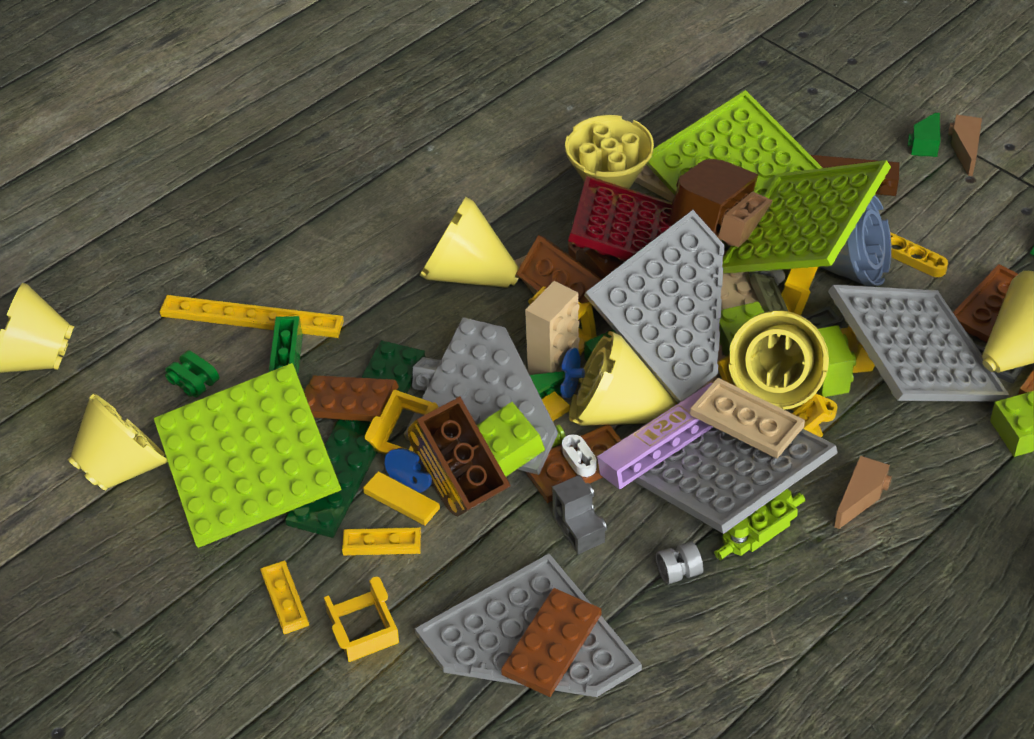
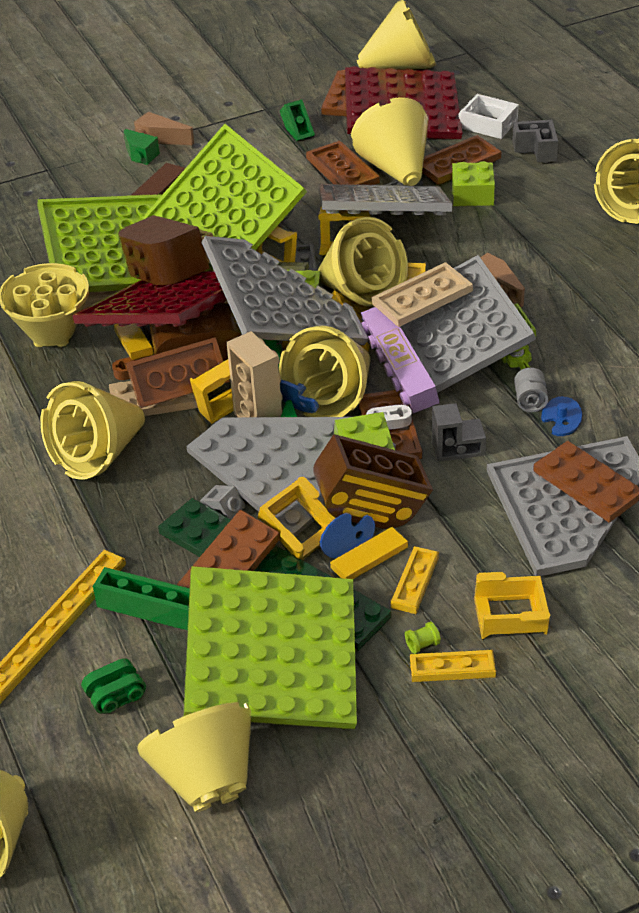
camera: 70 degrees left, 5 degrees down
none -> lime bush [405,621,441,654]
none -> blue piece [541,396,582,436]

